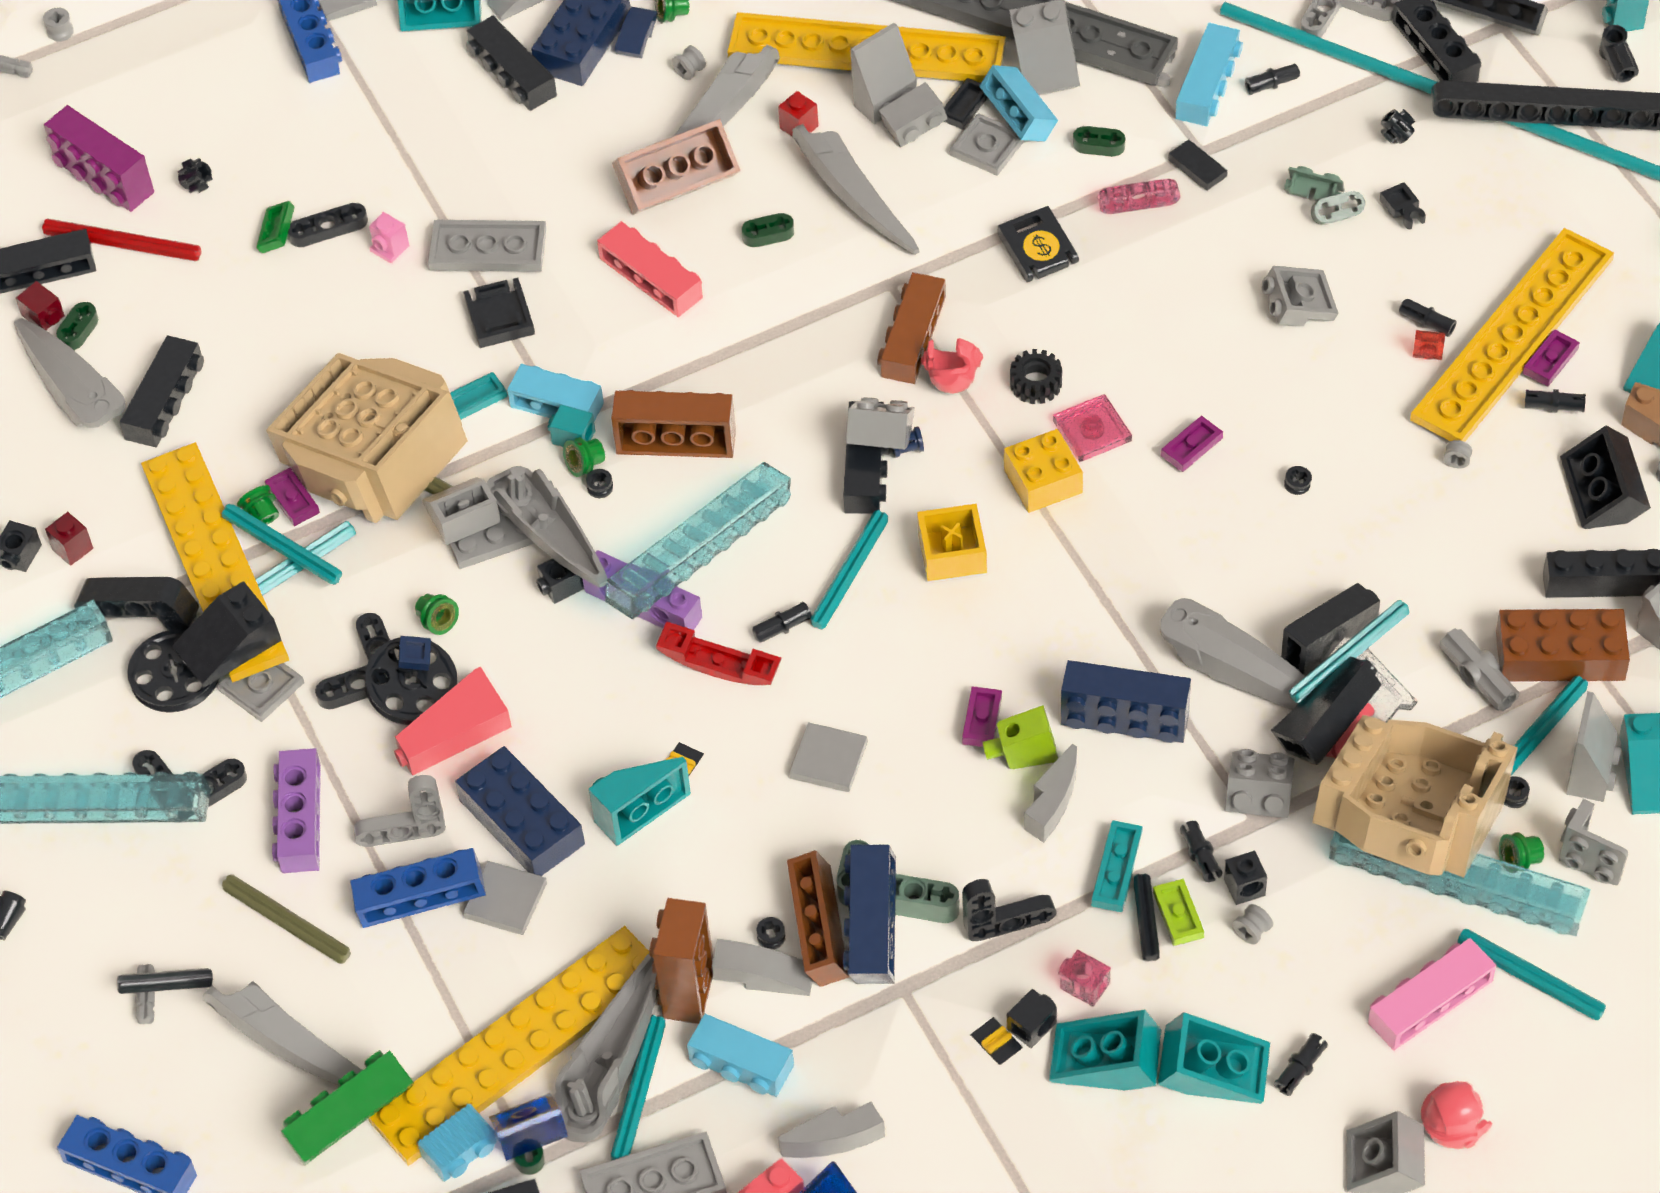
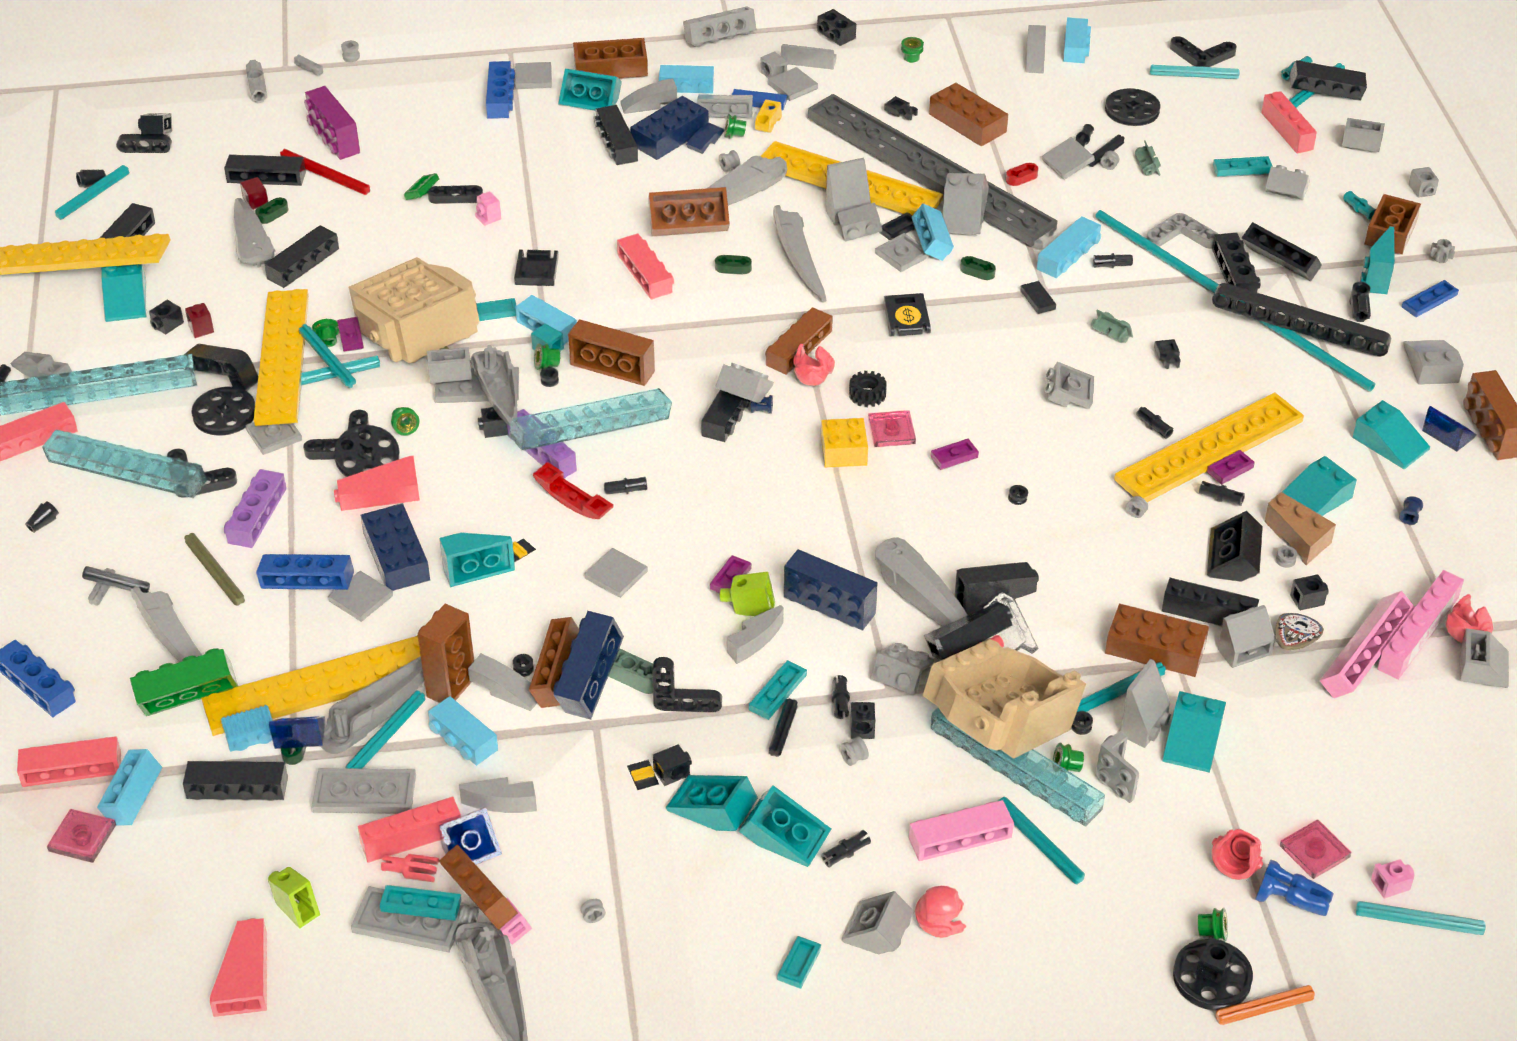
camera: 15 degrees right, 10 degrees down
black slope [172,581,282,688] -> none
black gear [177,158,213,193] -> none
light grey beam [354,775,446,847] -> none
dark blue plate [398,636,431,671] -> none
light grey plate [428,220,547,271] -> none
brick [778,91,819,137] -> none
teal axle [810,510,888,630] -> none
yellow brick [917,503,987,581] -> none
clear pink brick [1058,949,1111,1007] -> none
clear pink beam [1097,179,1181,214] -> none
lime plate [1153,878,1205,946] -> none
axle [1289,600,1410,704] -> none
beam [1311,191,1366,225] -> none
black gear [1380,109,1415,144] -> none
clear red plate [1413,330,1445,360] -> none
light grey piece [1439,628,1519,711] -> none

